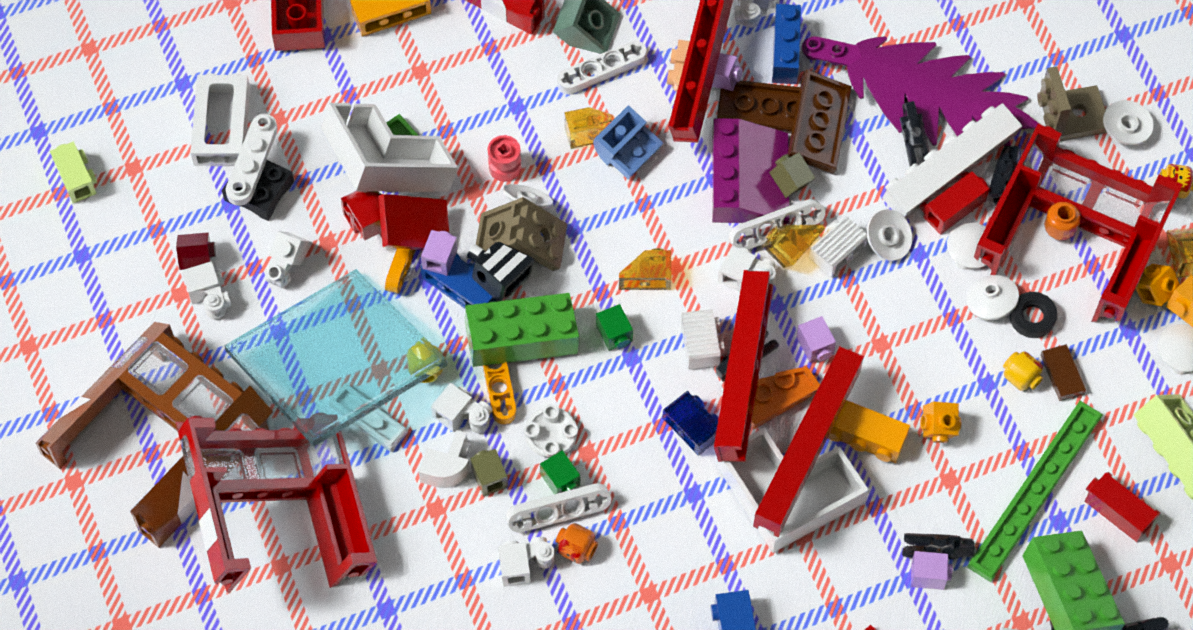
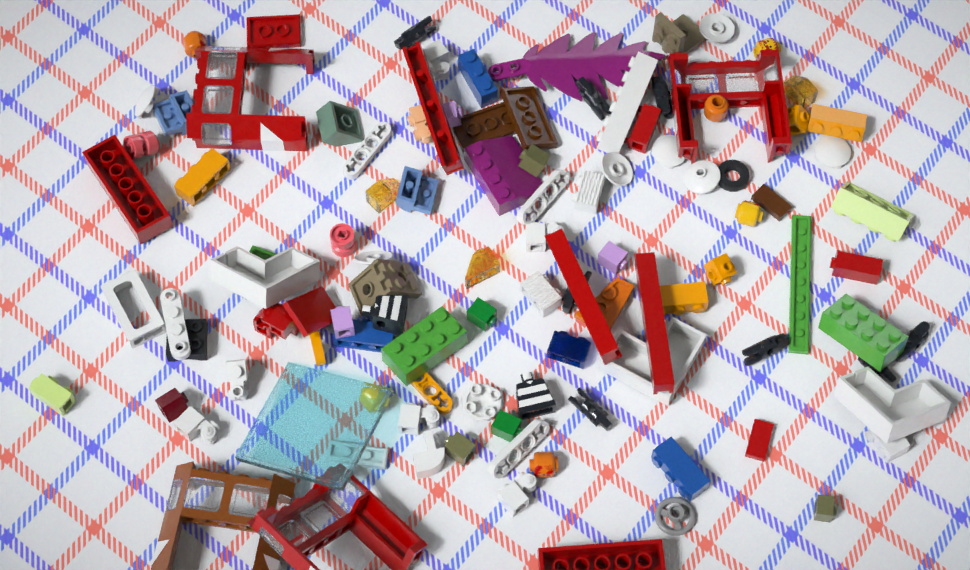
camera: 30 degrees left, 0 degrees up
clear yellow slope [762,225,825,268] -> none
lavender brick [911,551,953,590] -> none
none -> black torso [516,372,556,420]
none -> black hinge [568,387,613,431]

